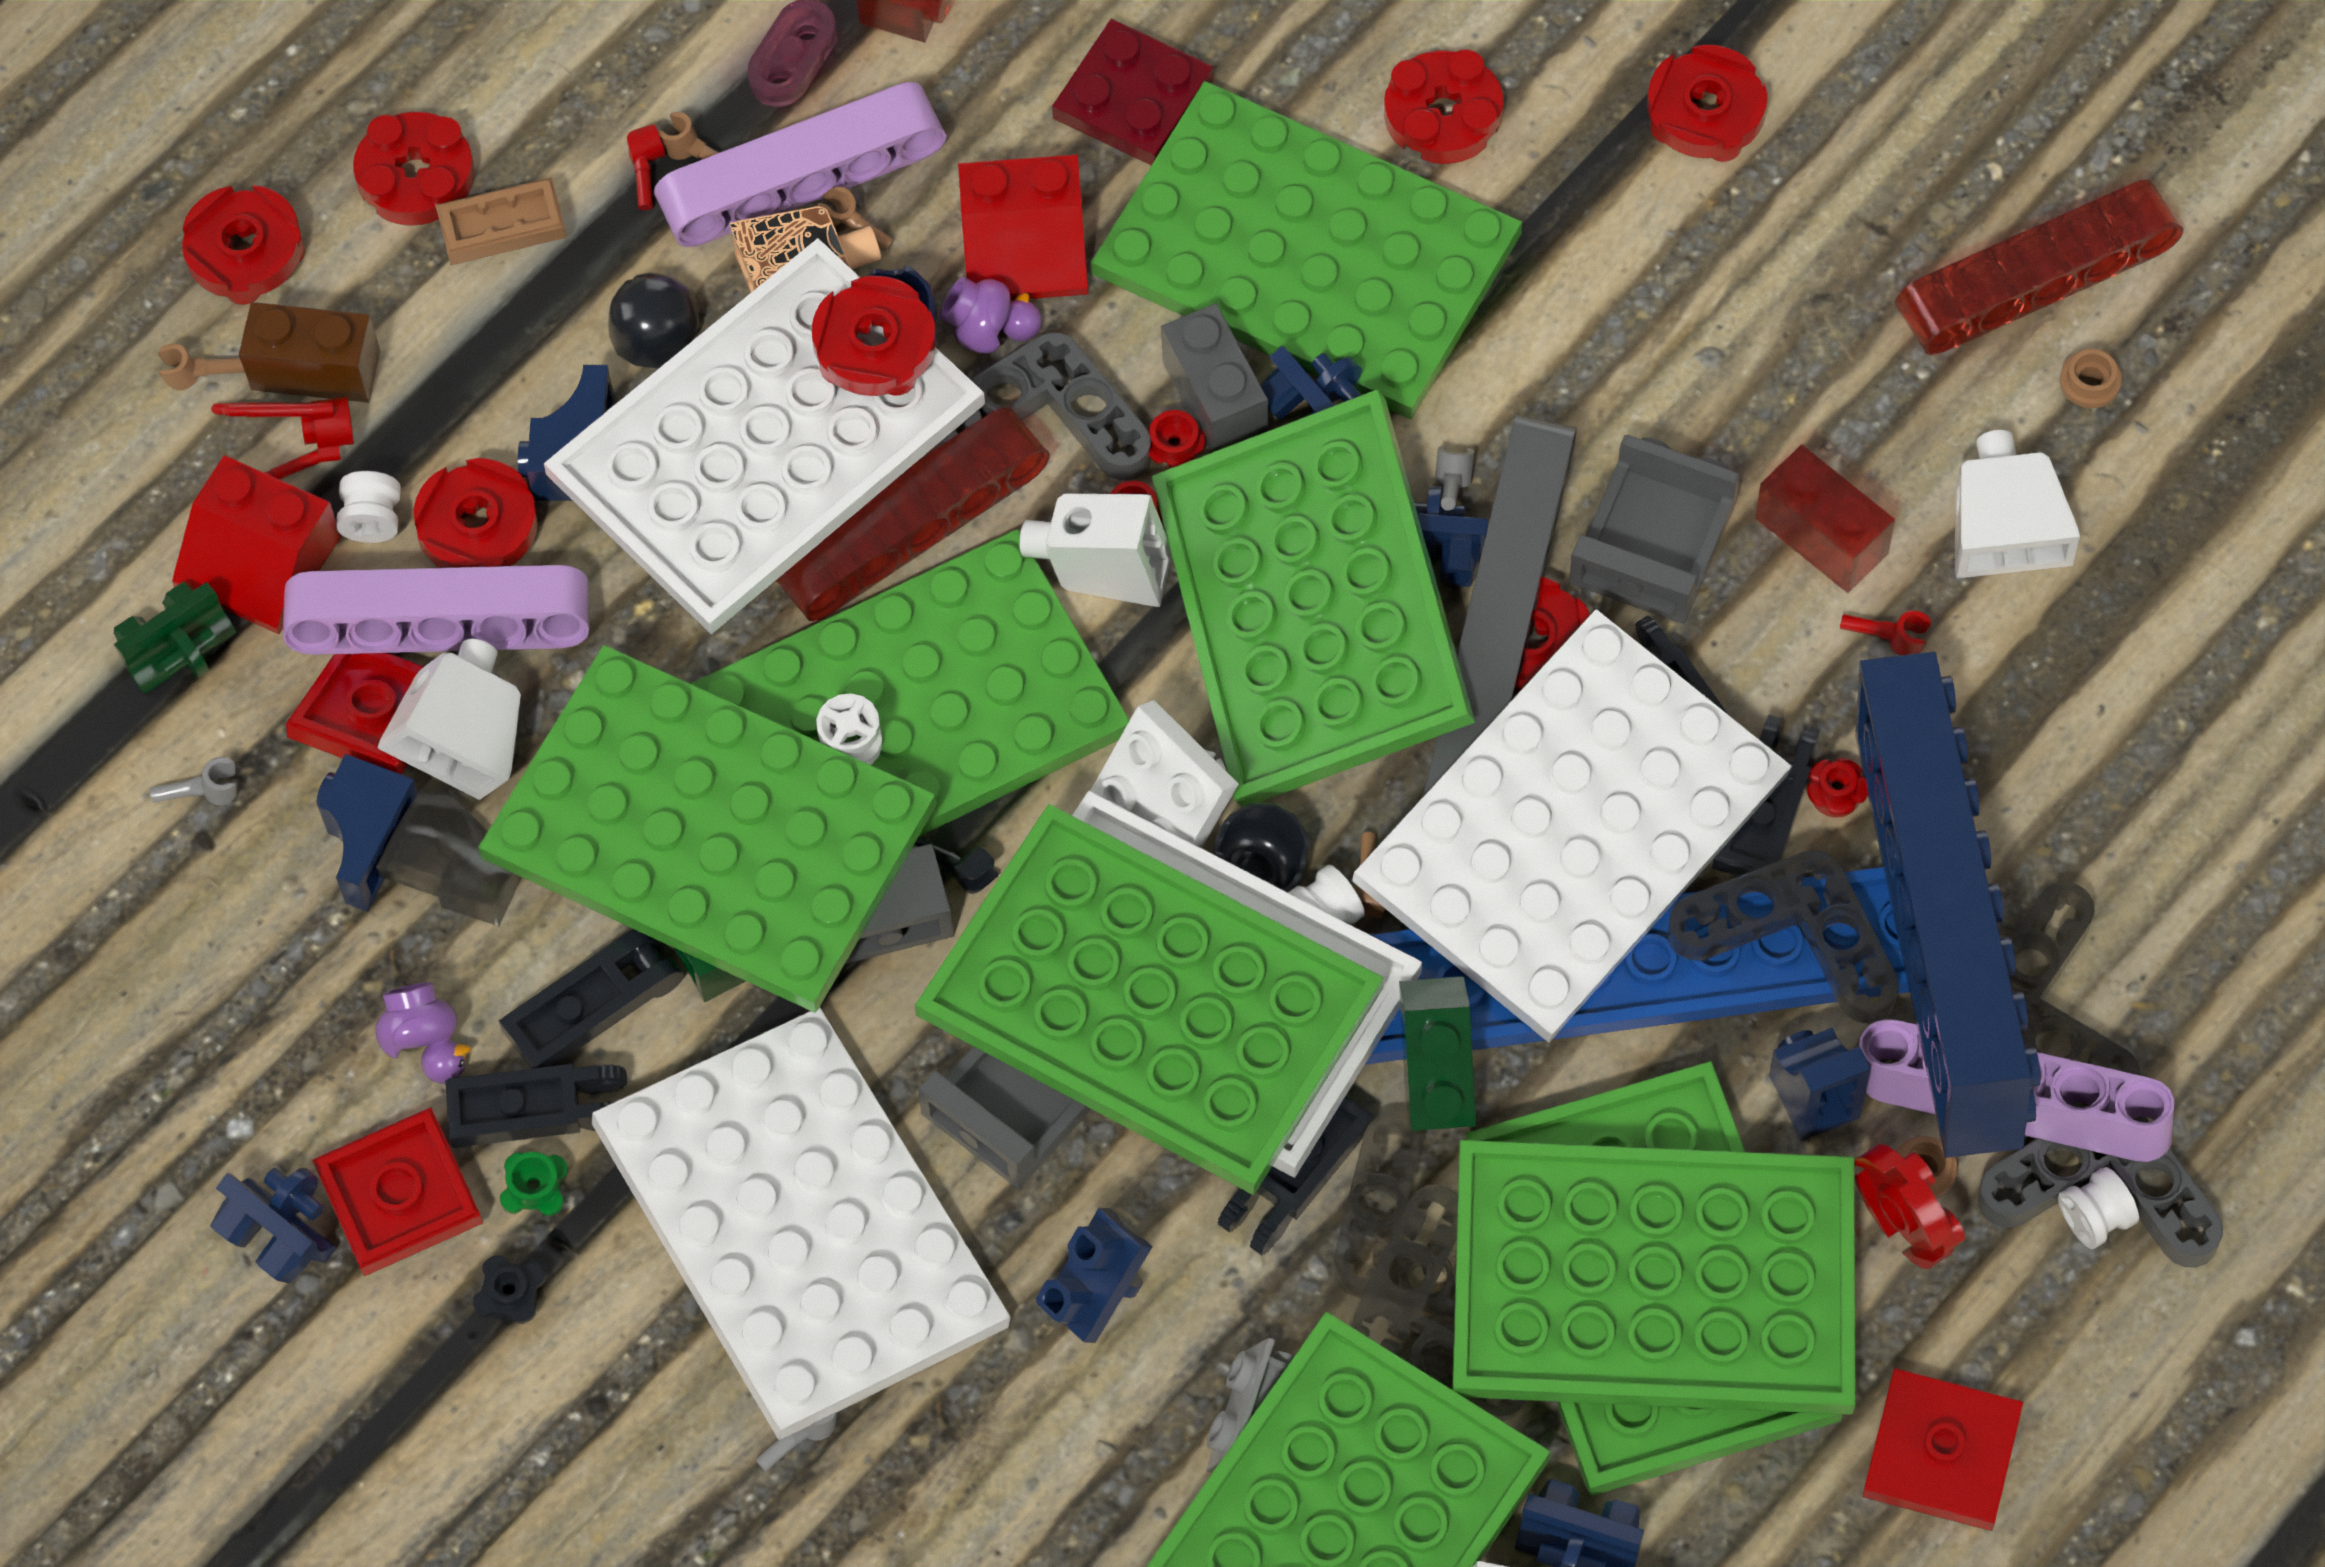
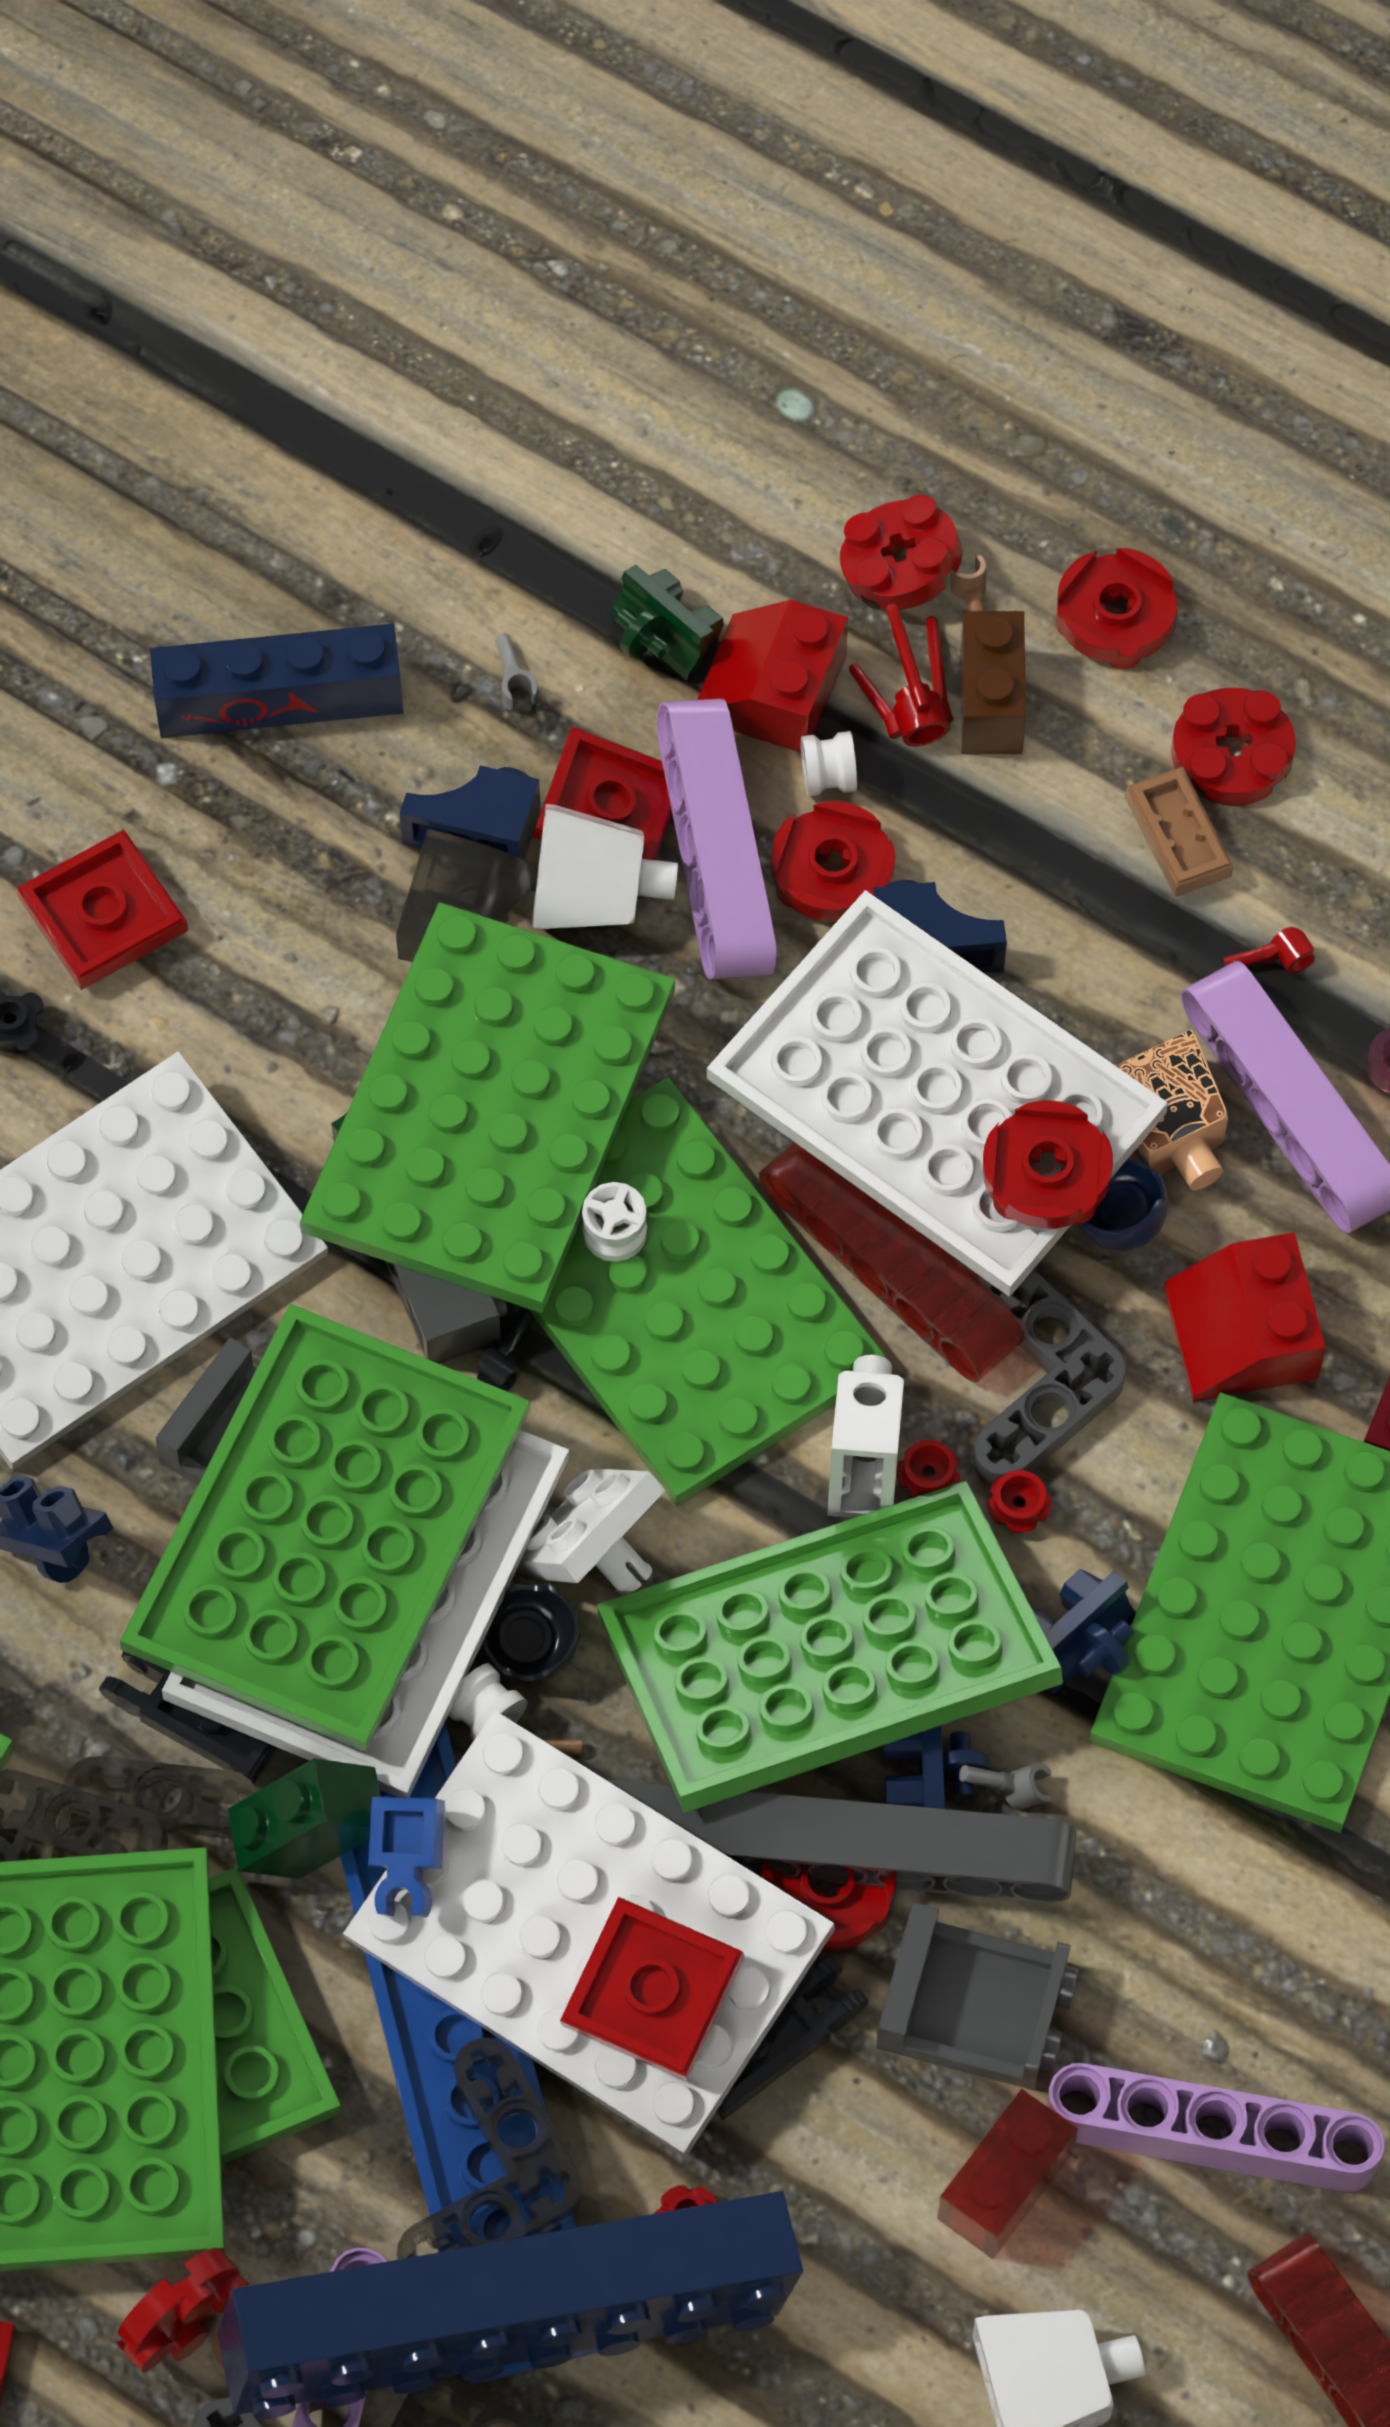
camera: 80 degrees right, 0 degrees up
dark blue hips [210,1168,337,1284] -> none
medium lavender animal [375,982,472,1084] -> none
black hinge [445,1064,628,1148] -> none
black plate [498,929,684,1069] -> none
green plate [500,1152,568,1216] -> none
black hair [608,272,700,368] -> none
medium nougat hand [658,112,720,160] -> none
medium nougat hand [814,187,893,252] -> none
medium lavender animal [939,277,1041,354] -> none
dark grey brick [1161,303,1268,453] -> none
black hinge [1712,715,1820,883] -> none
dark blue arch [1769,1027,1871,1141] -> none
red hand [1840,610,1931,656] -> none
none -> dark blue brick [150,623,404,738]
none -> blue plate [368,1797,445,1917]
none -> red plate [560,1897,745,2081]
none -> red plate [840,494,962,610]
none -> lavender beam [1046,2063,1385,2192]

